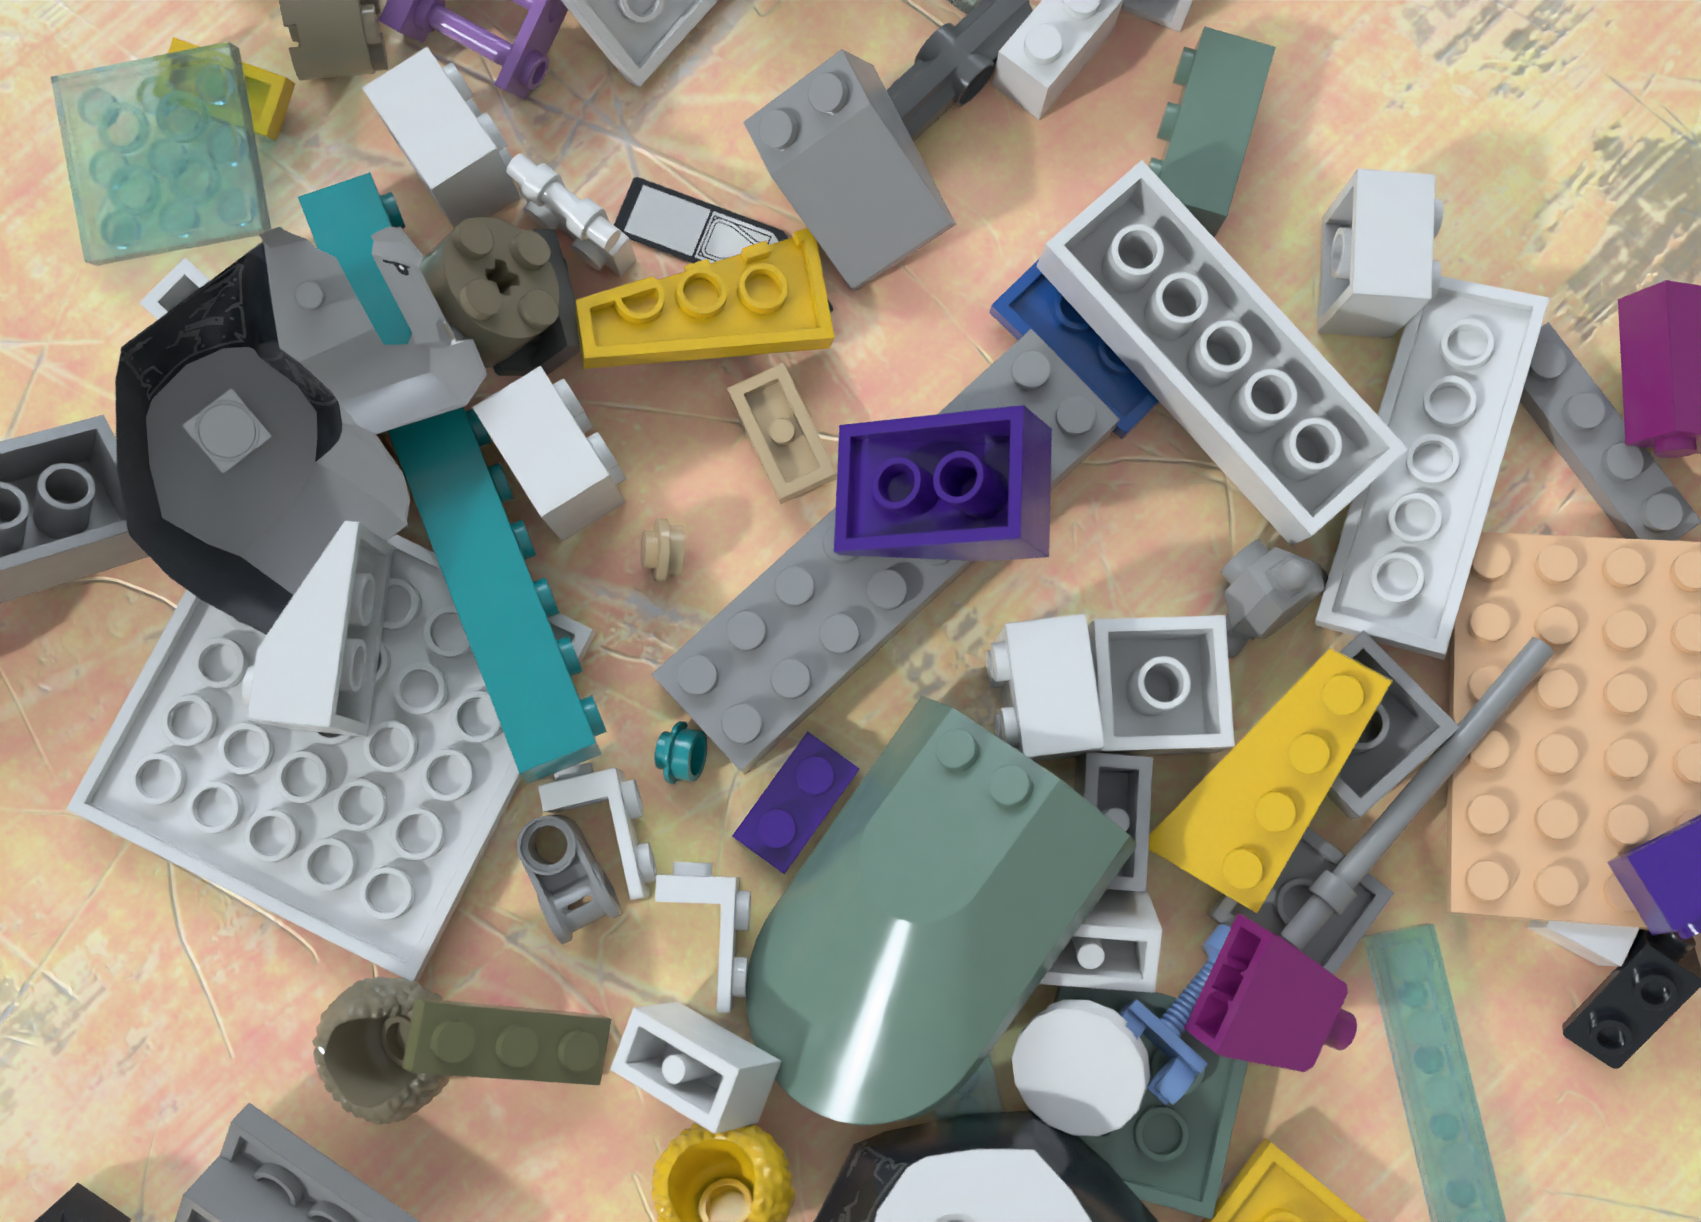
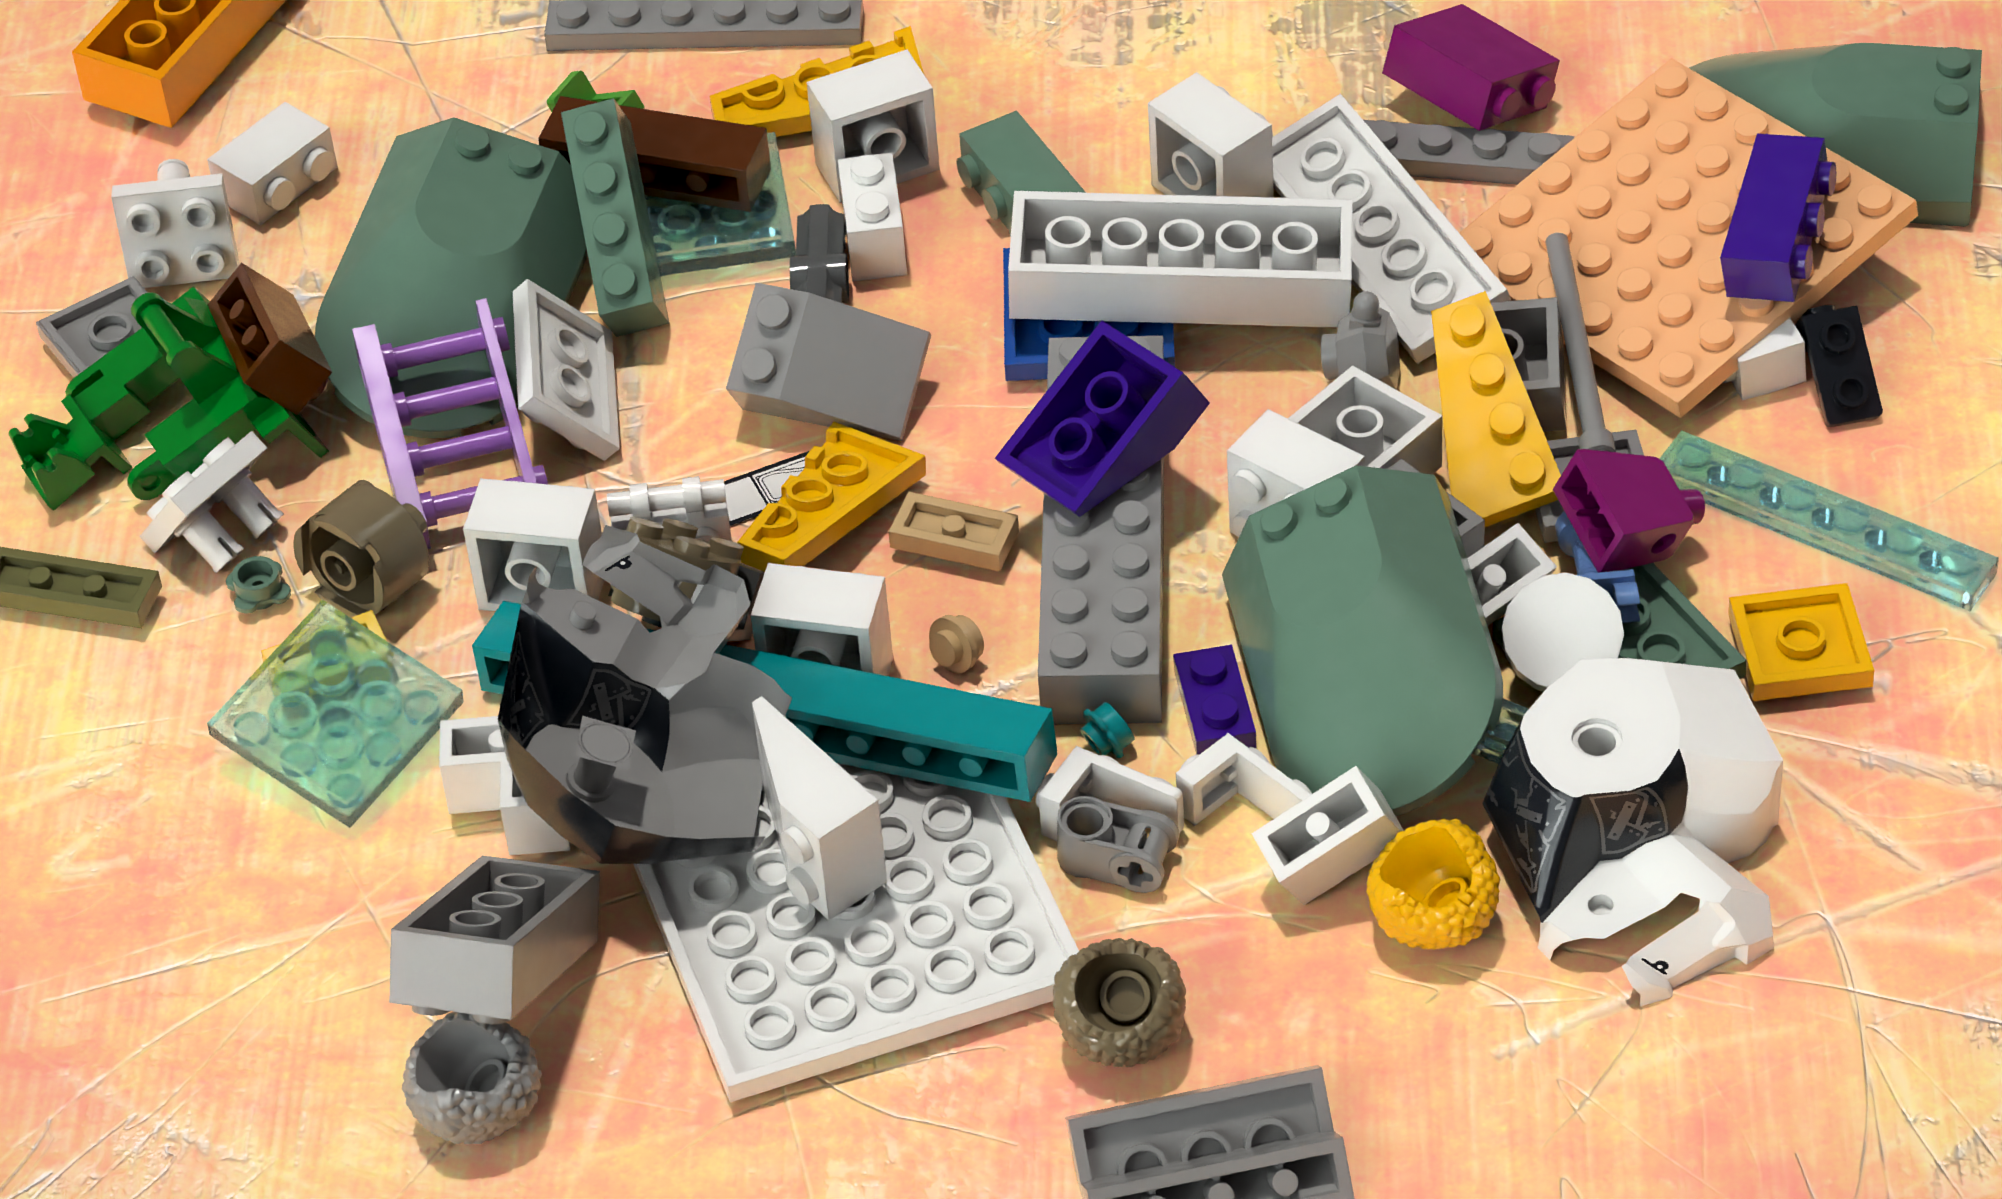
camera: 40 degrees left, 35 degrees down
olive plate [402,998,612,1086] -> none

